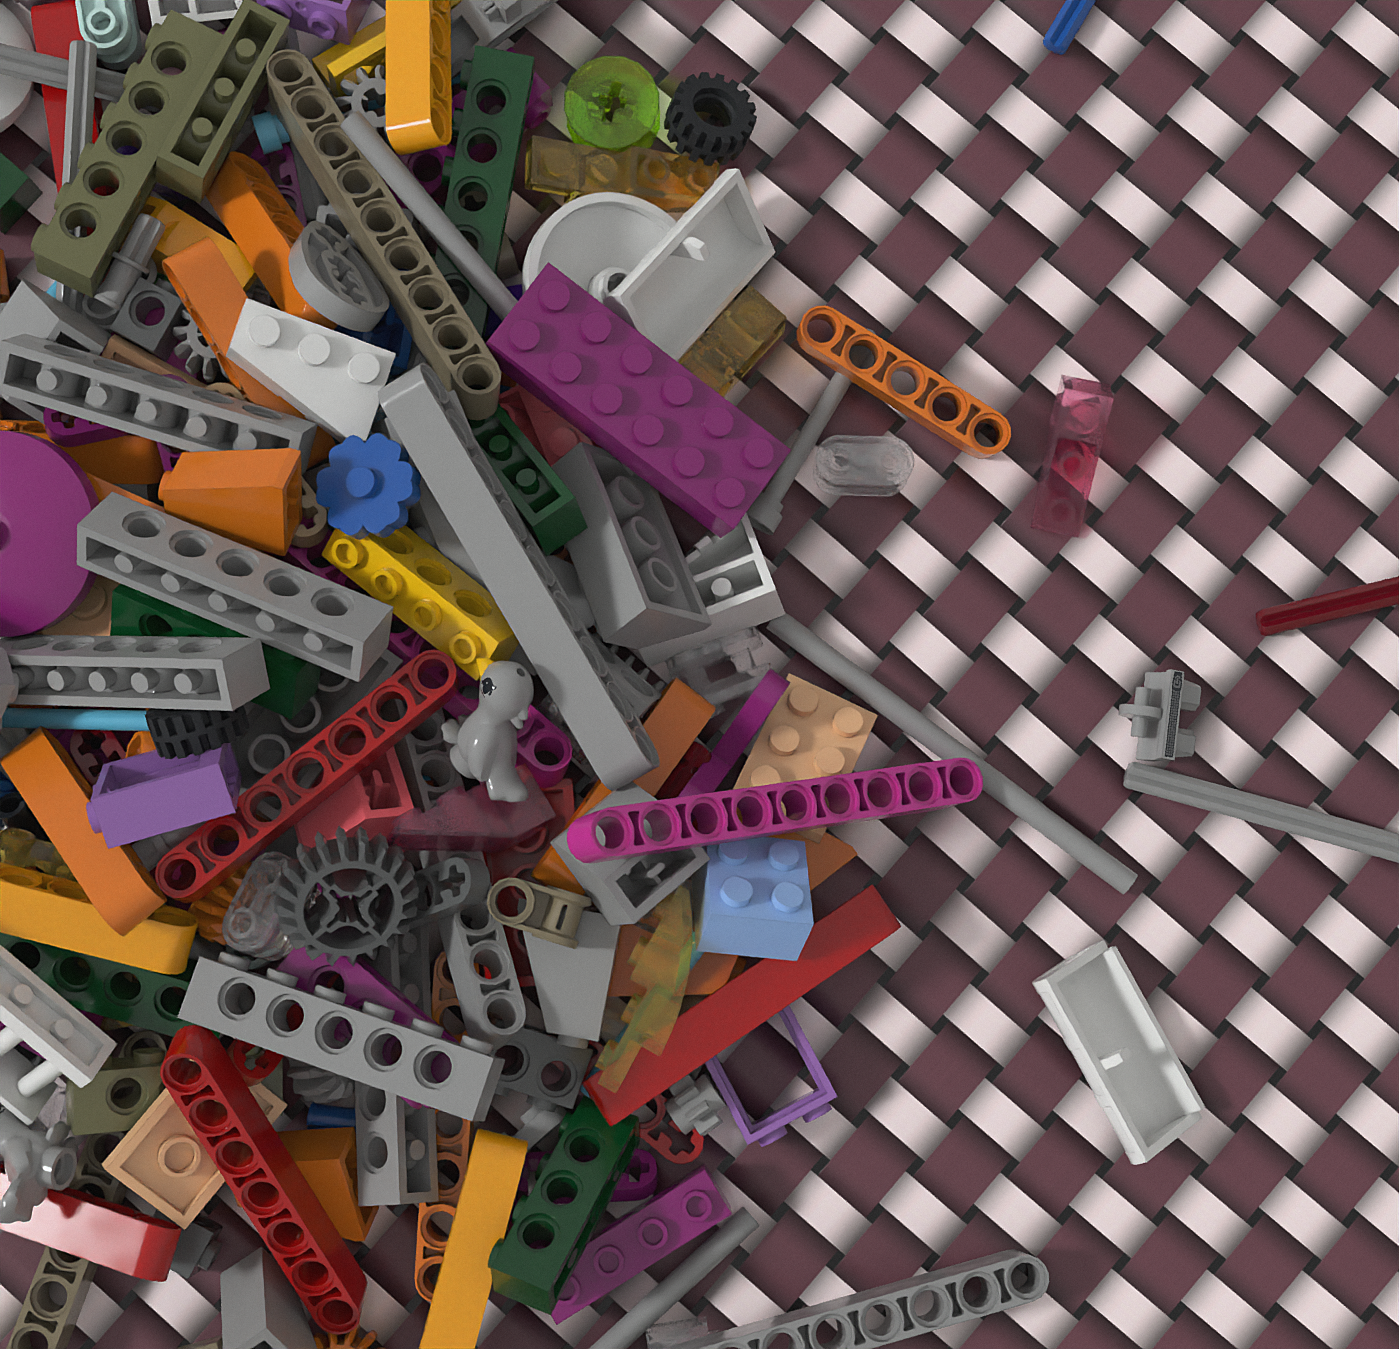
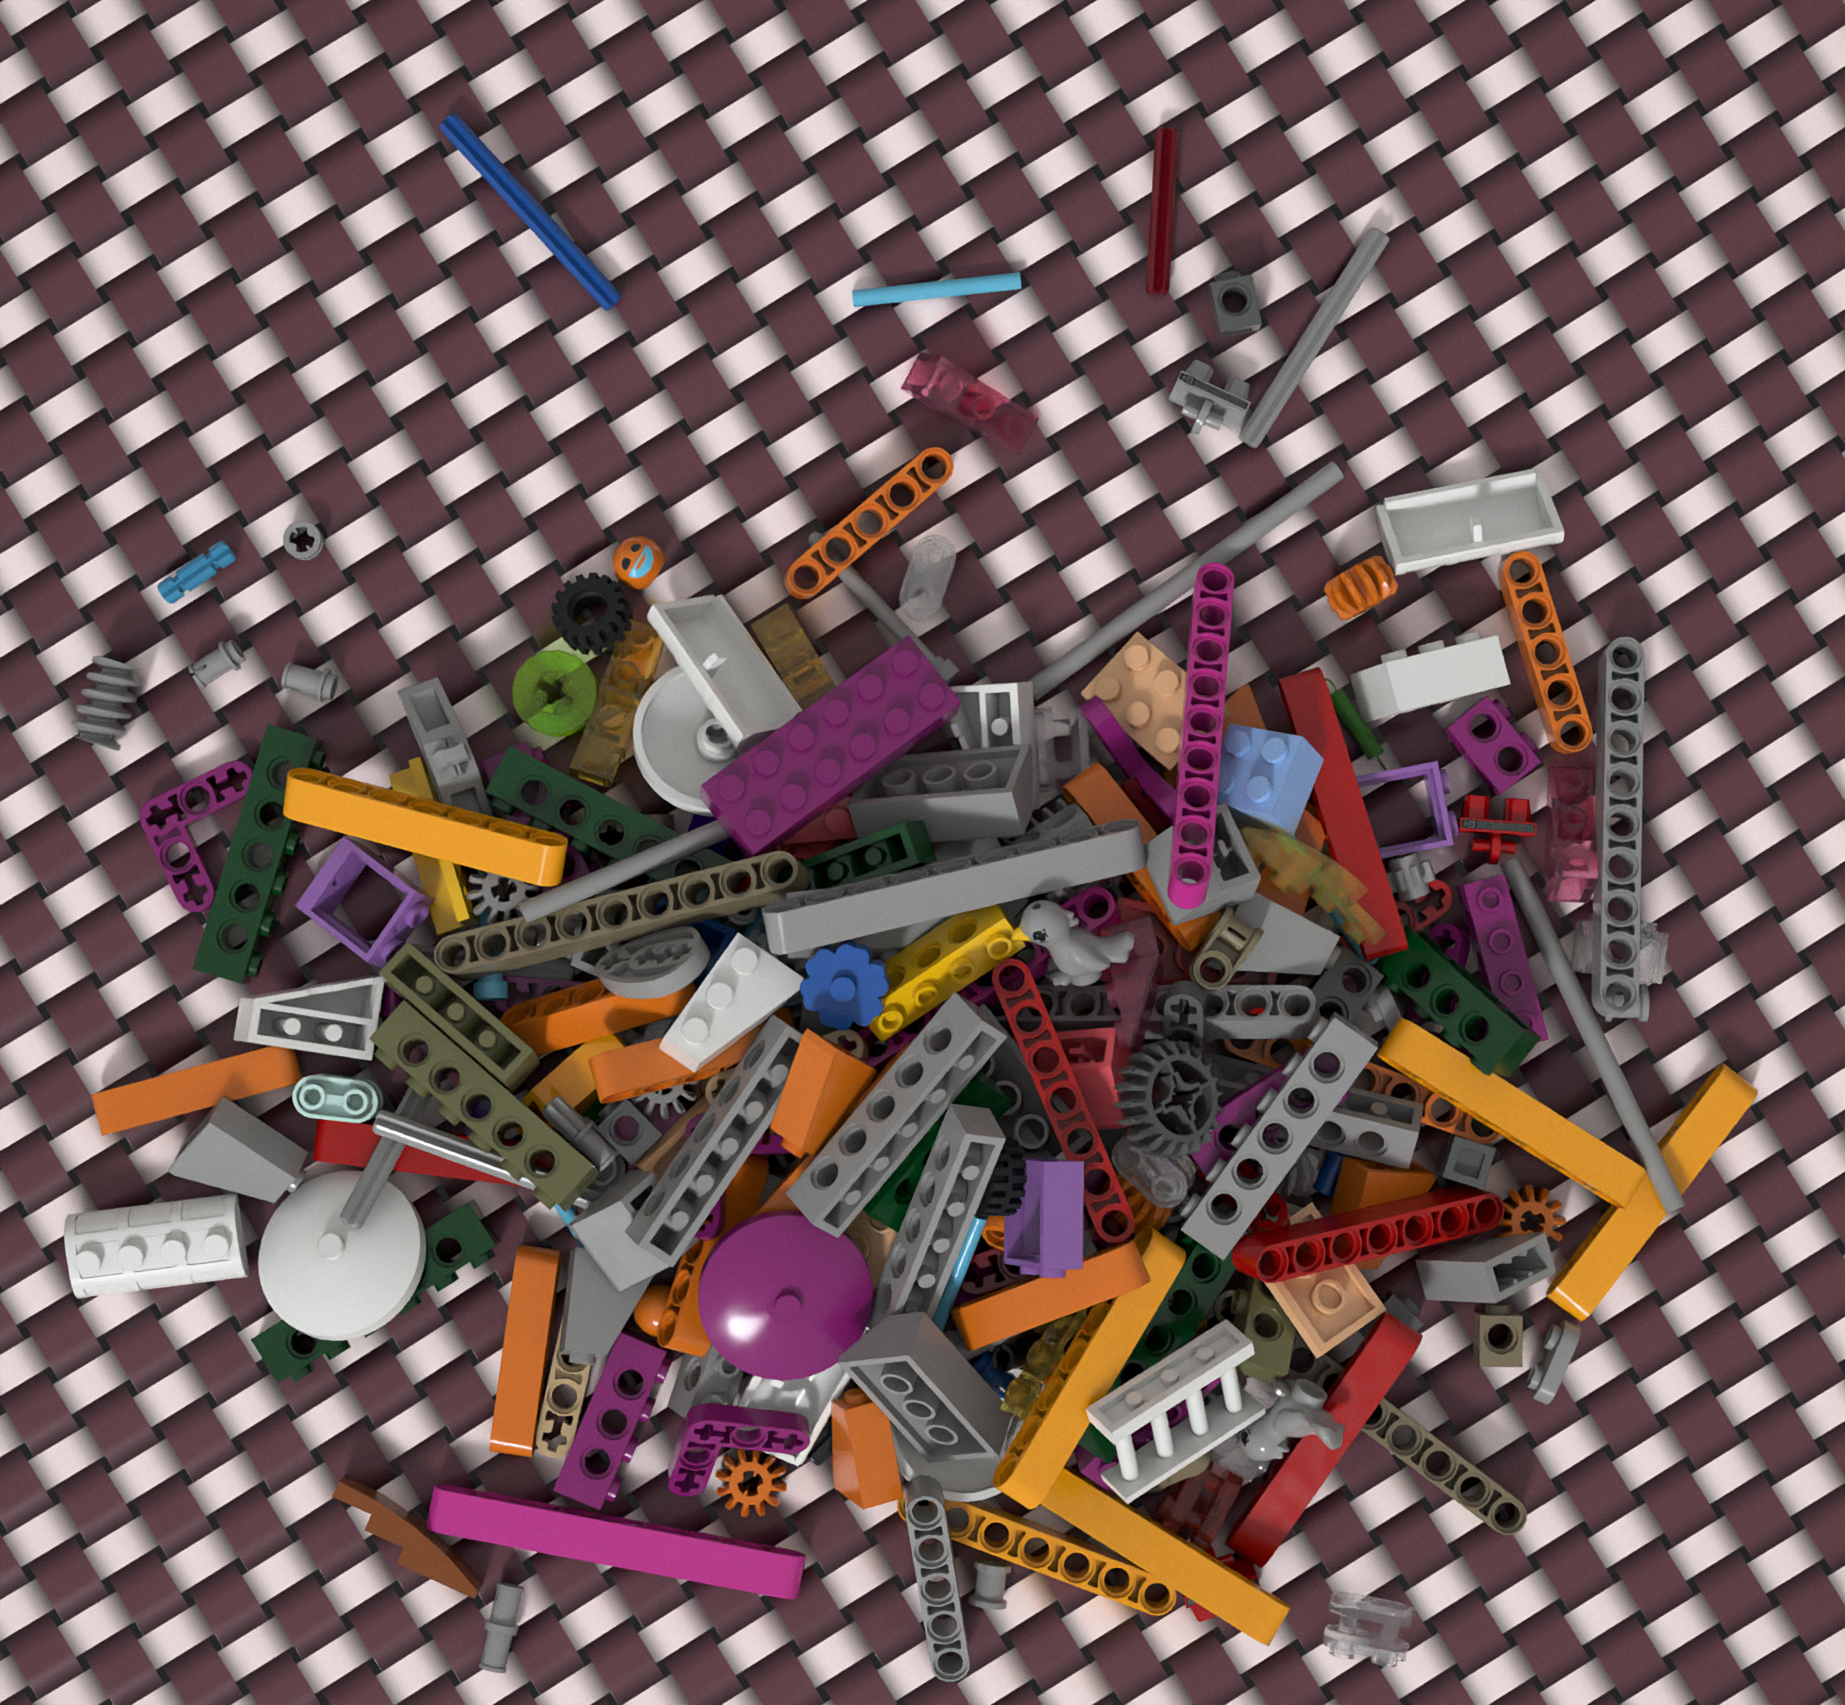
camera: 75 degrees left, 5 degrees up
none -> orange piece [612,536,665,590]
none -> medium azure bar [852,272,1021,307]
none -> dark grey brick [1207,271,1262,339]
none -> orange gear [1324,556,1398,620]
none -> bright green piece [1325,678,1386,770]
none -> white wedge [1350,631,1511,723]
none -> dark grey brick [1435,1133,1496,1190]
none -> magenta brick [1442,696,1541,796]
none -> red hips [1456,795,1537,865]
none -> orange beam [1497,551,1593,754]
none -> clear pink slope [1545,766,1599,903]

